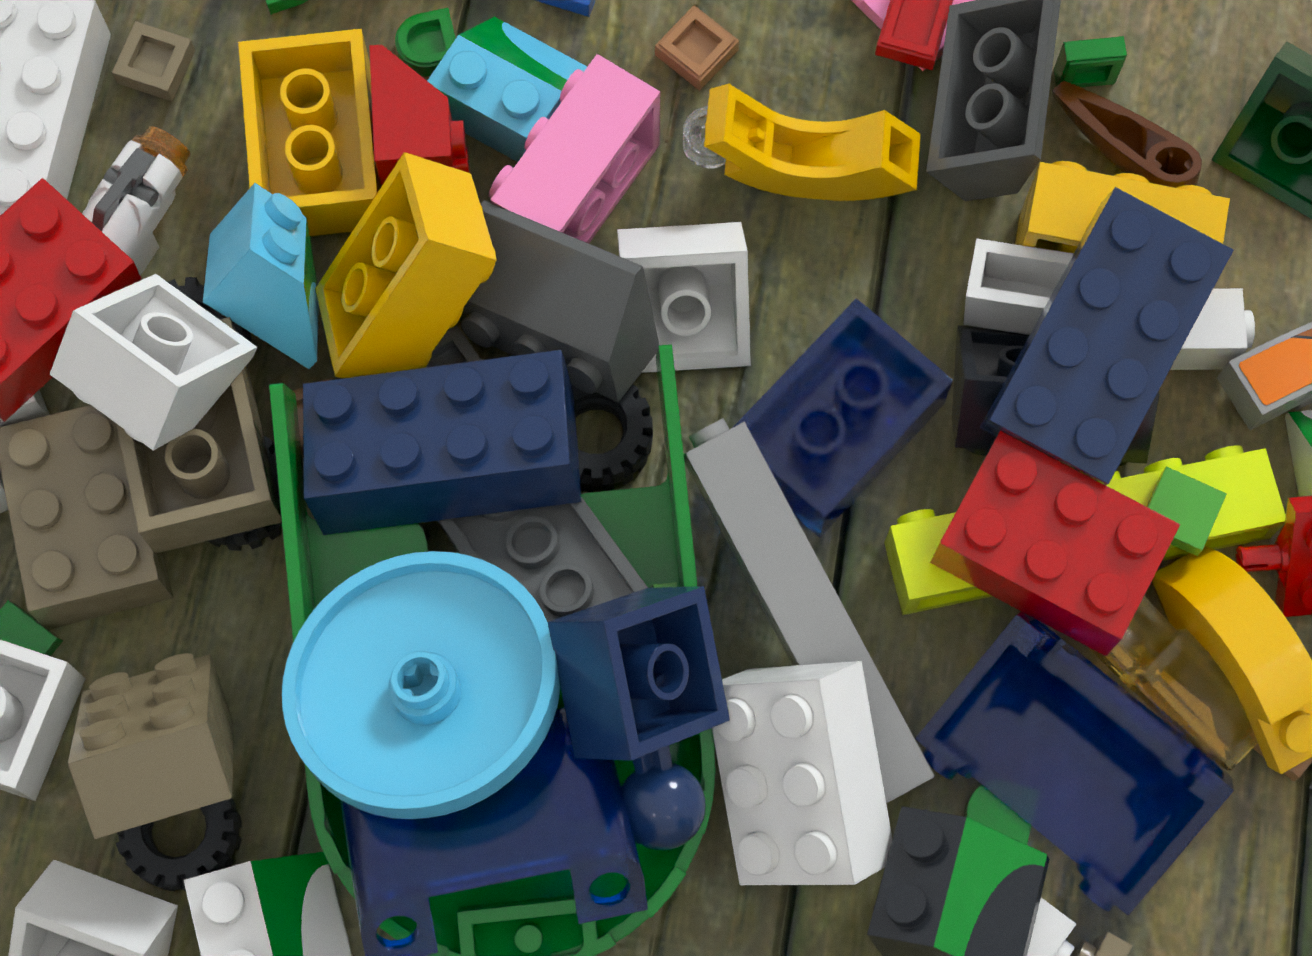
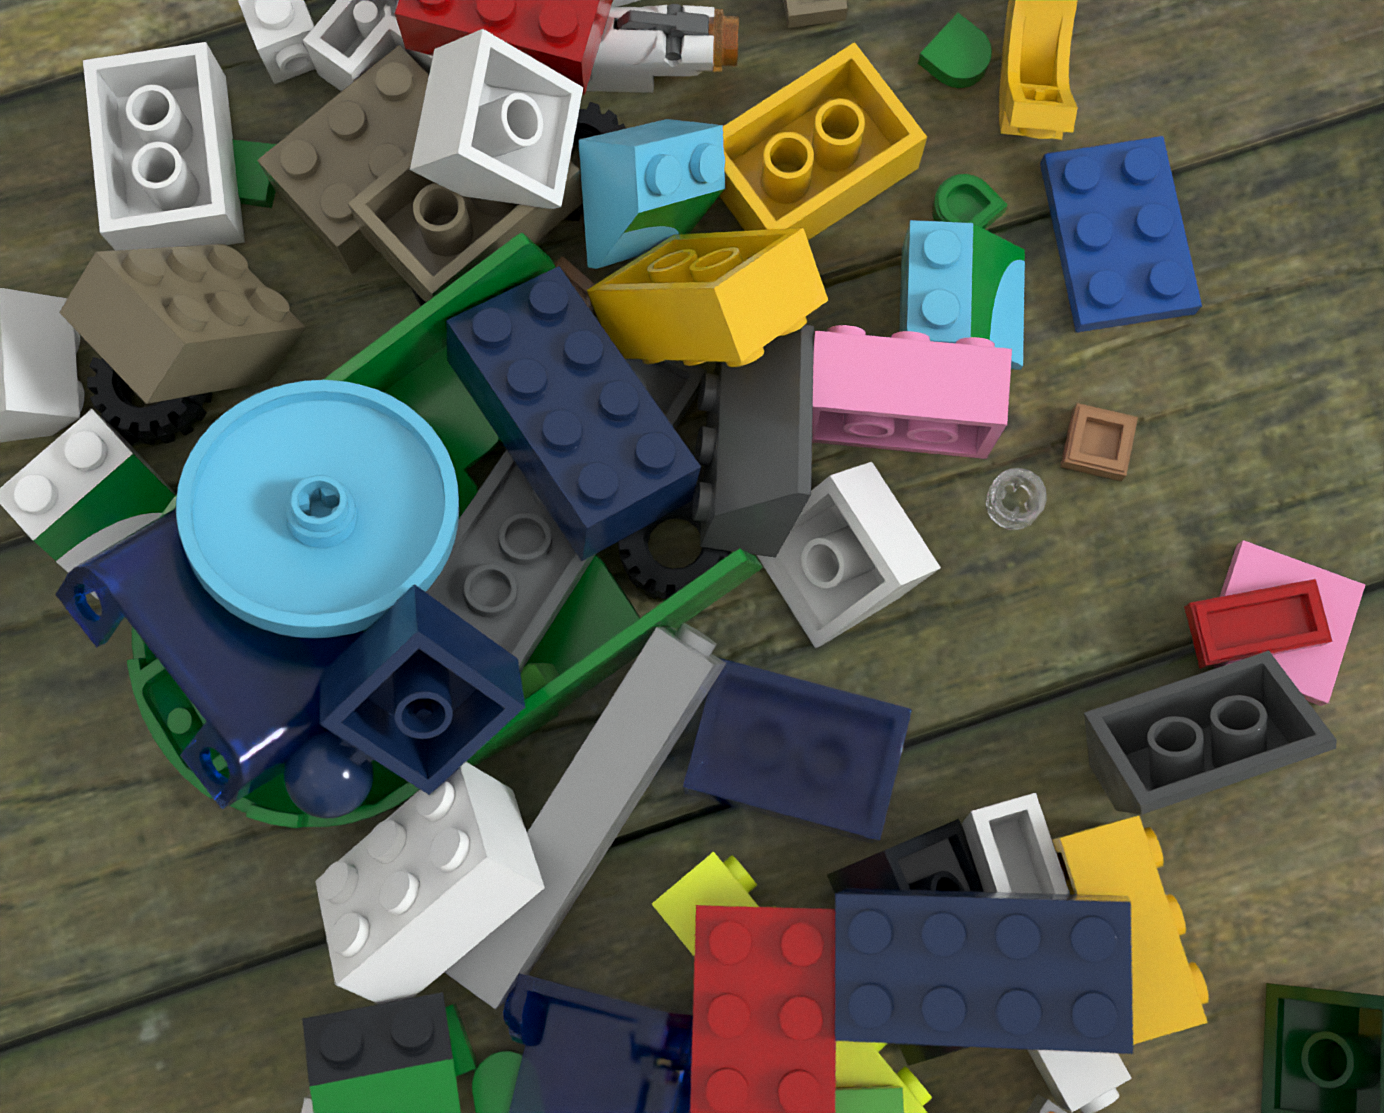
camera: 65 degrees right, 5 degrees up
red slope [369,45,470,187] -> none
yellow arch [704,83,921,201] -> none
reddish brown piece [1052,81,1202,188] -> none
green tile [1053,36,1127,87] -> none

